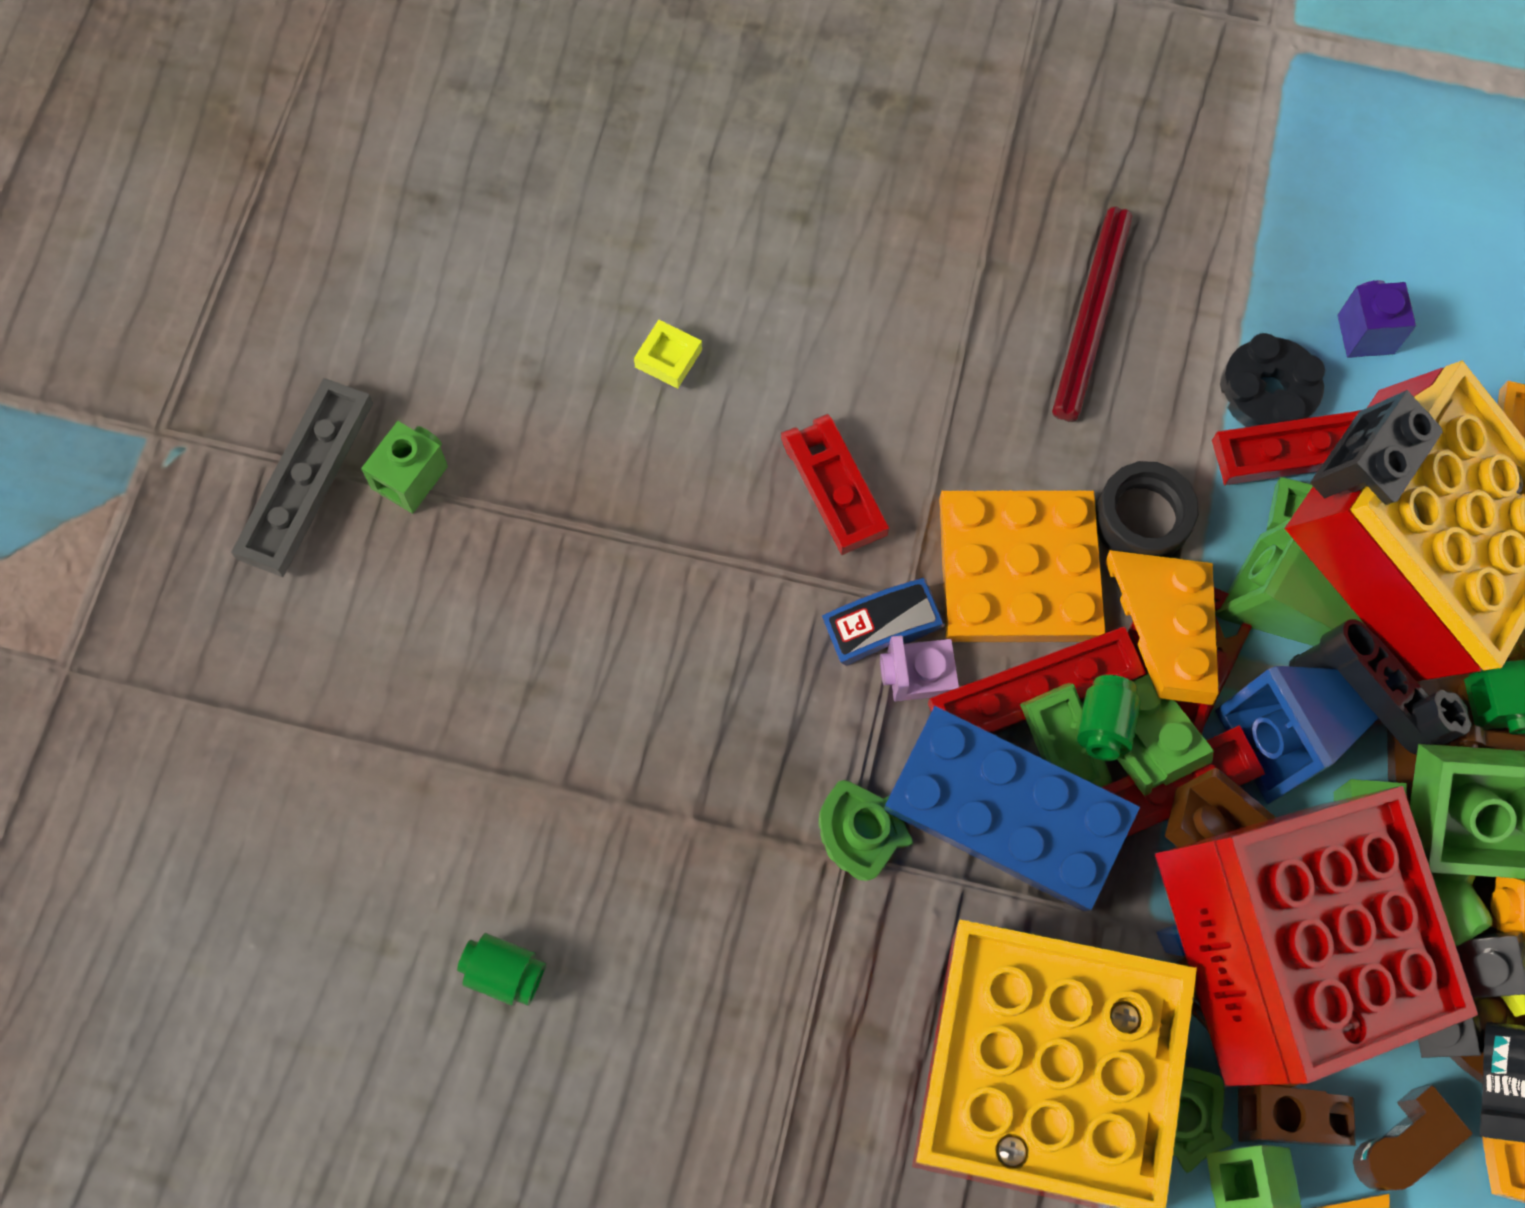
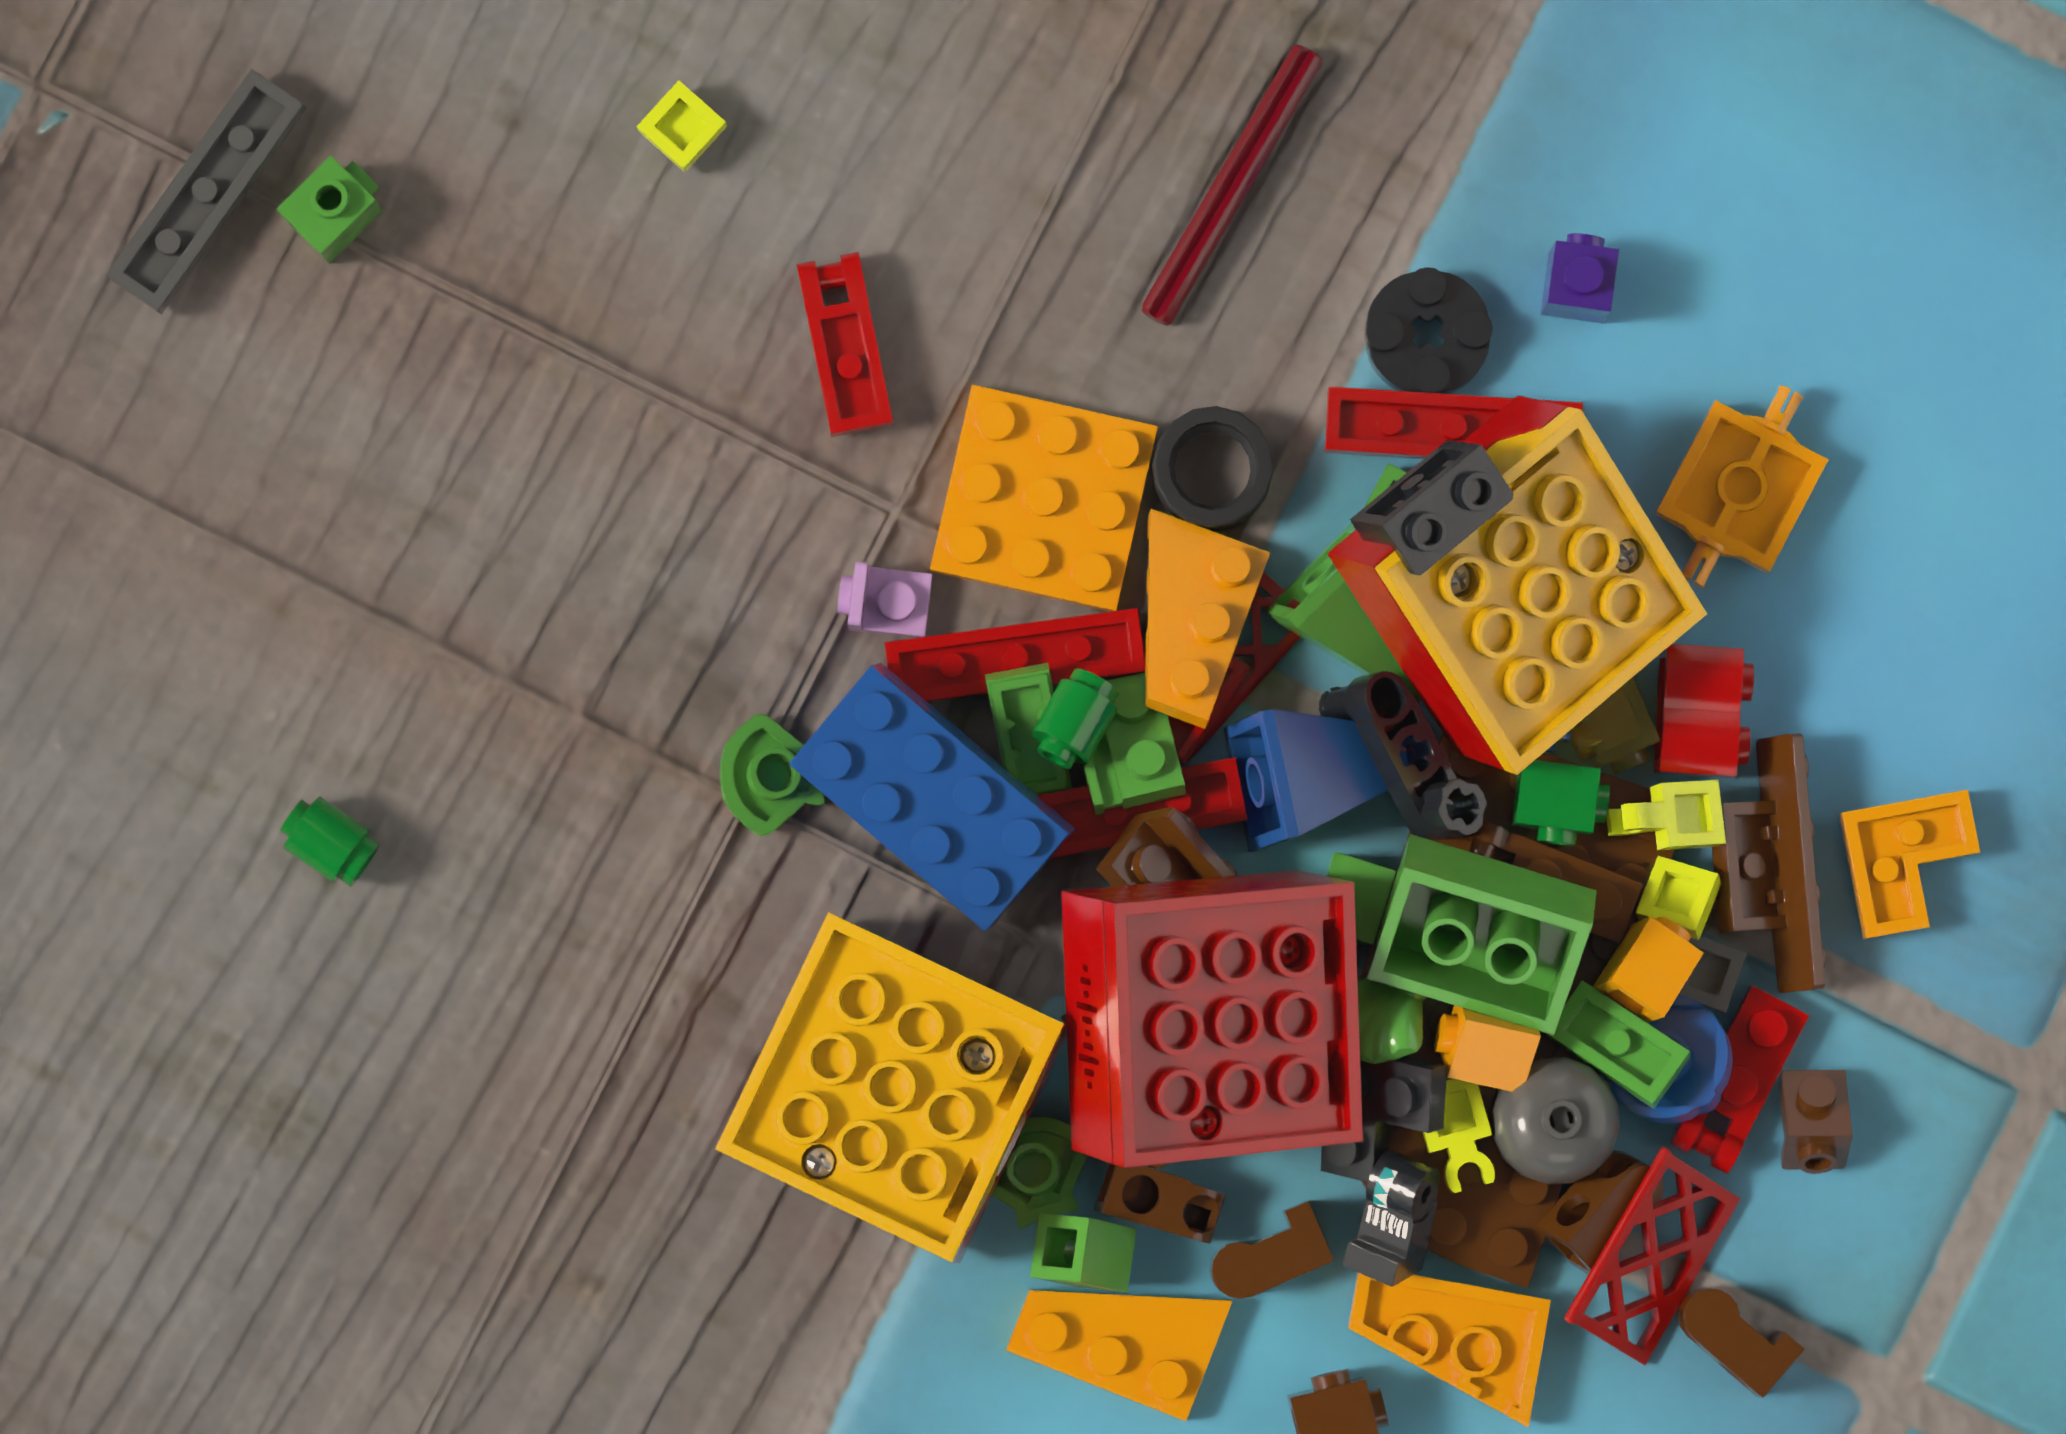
camera: 15 degrees right, 15 degrees up
slope [822,578,945,666] -> none

